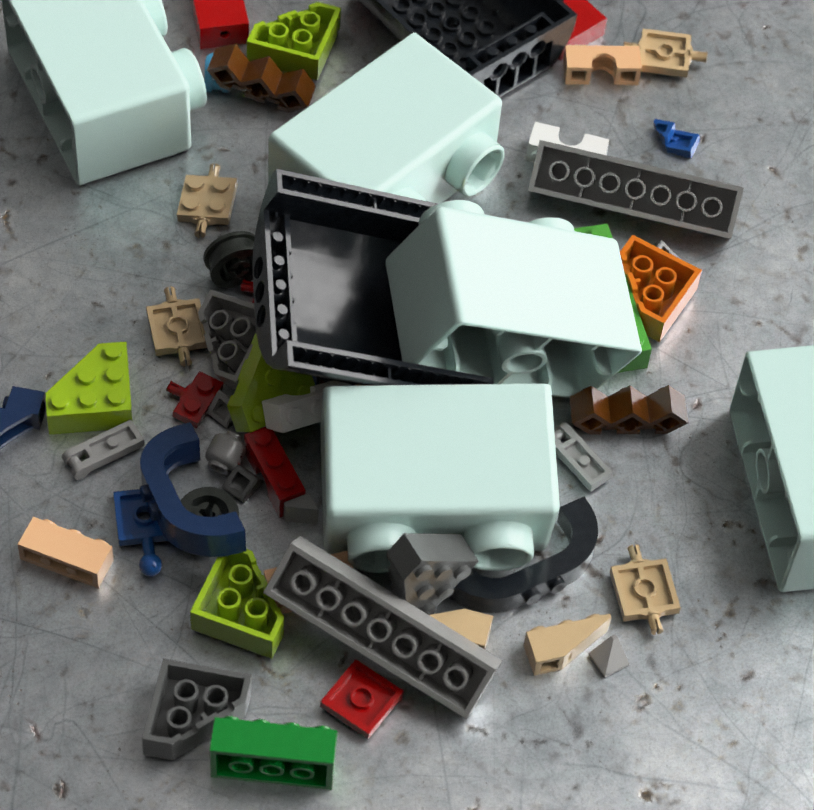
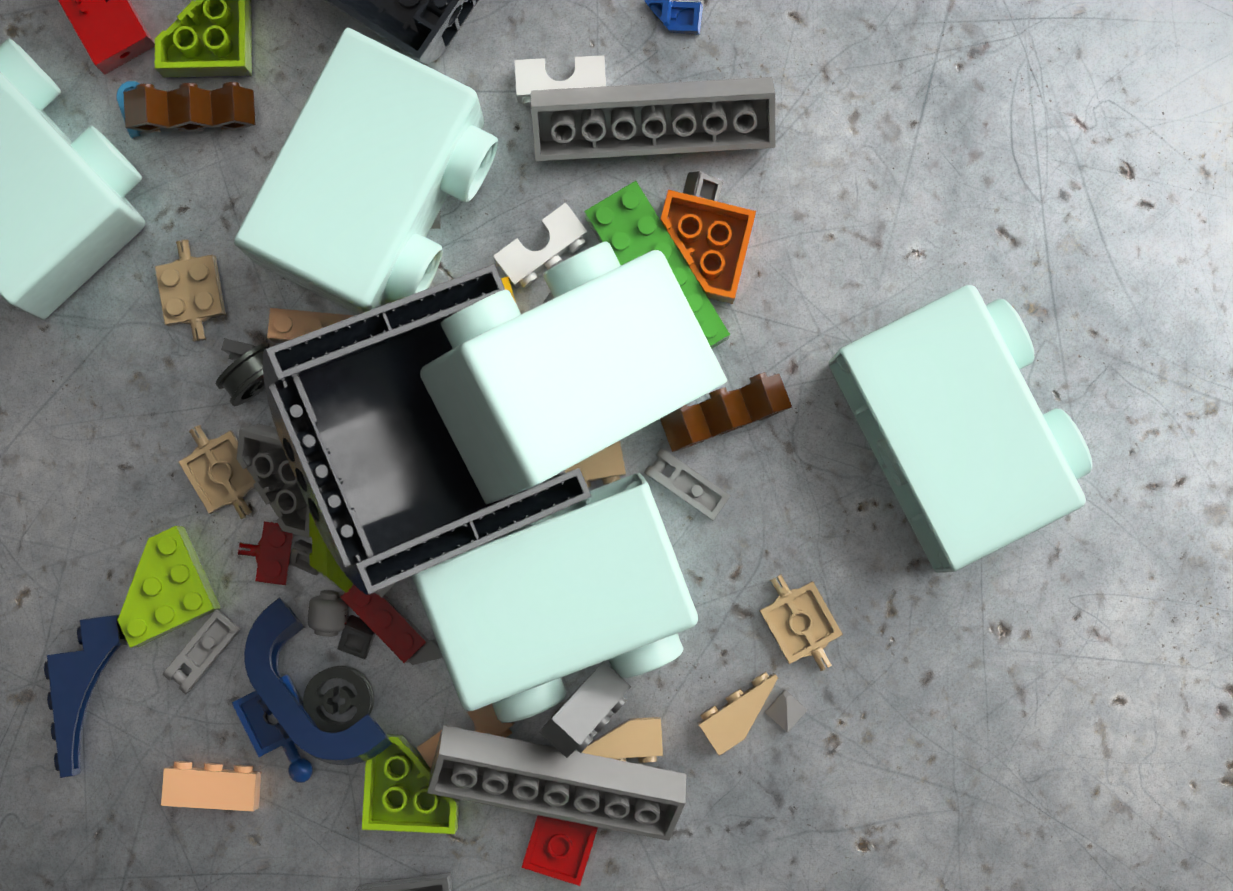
camera: 10 degrees left, 30 degrees up
black arch [449,496,598,613] -> none

